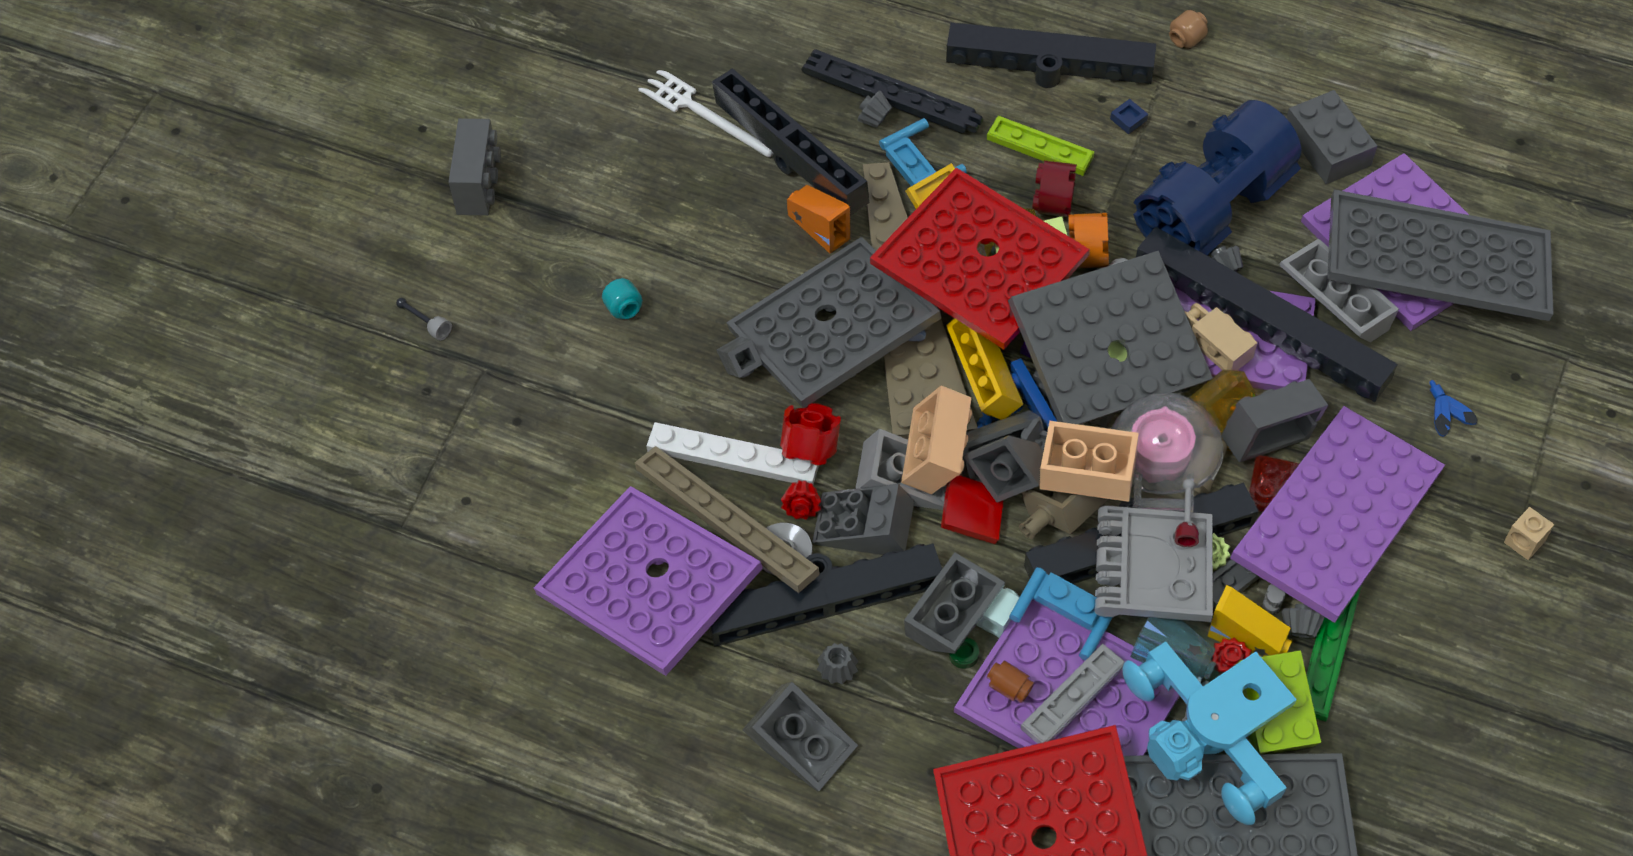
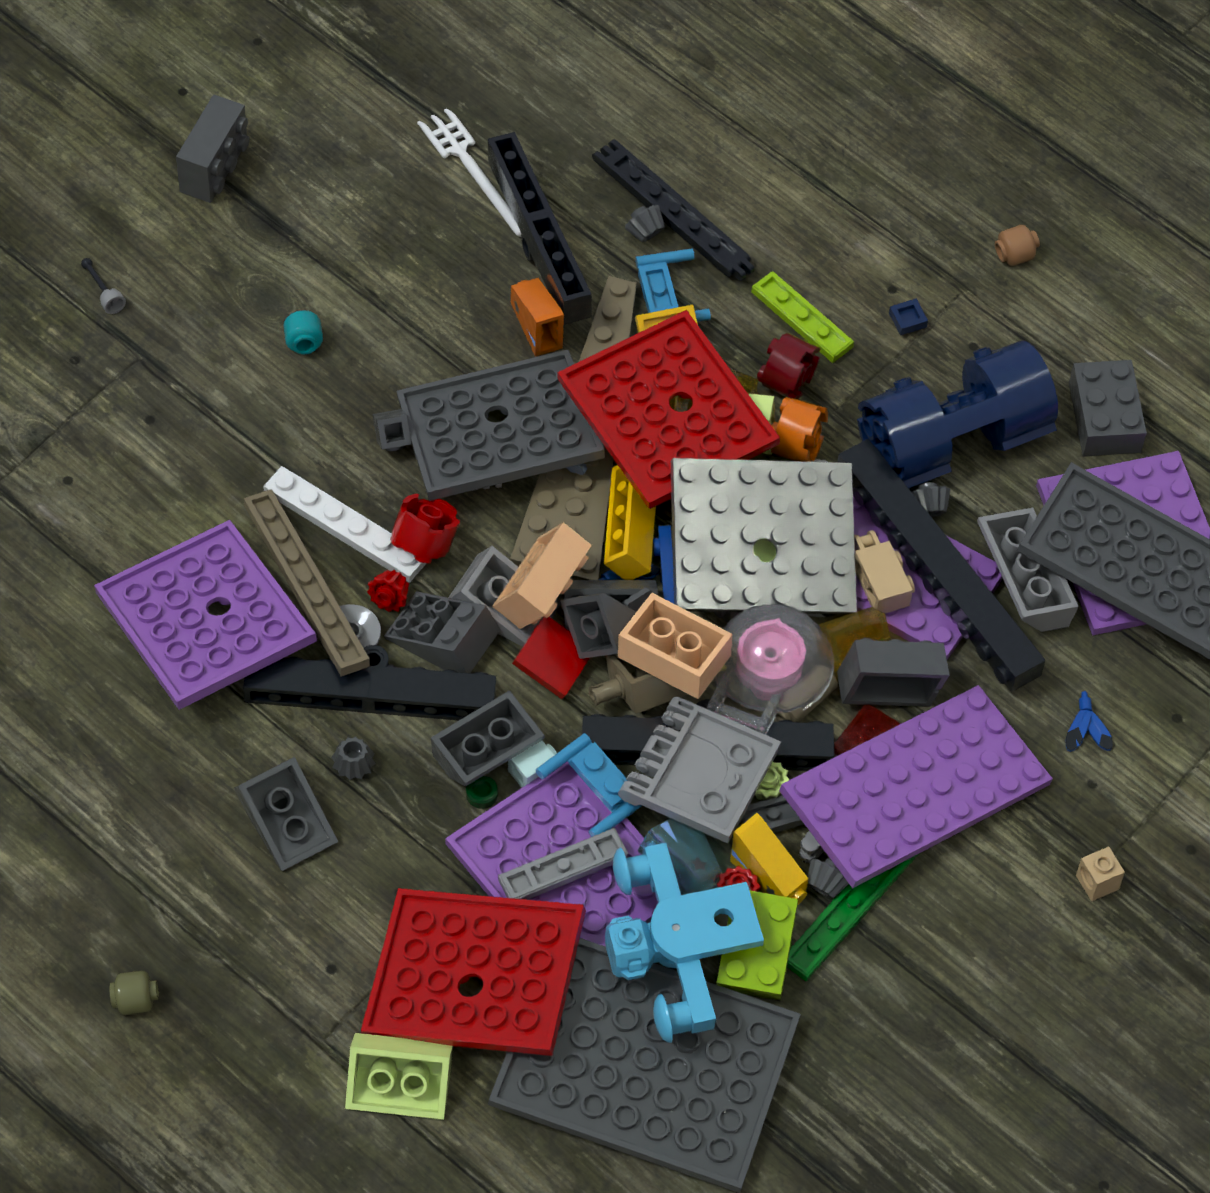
camera: 15 degrees right, 0 degrees up
black hinge [946,22,1156,88] -> none
dark orange brick [987,660,1035,704] -> none
dark red hinge [1174,479,1199,547] -> none

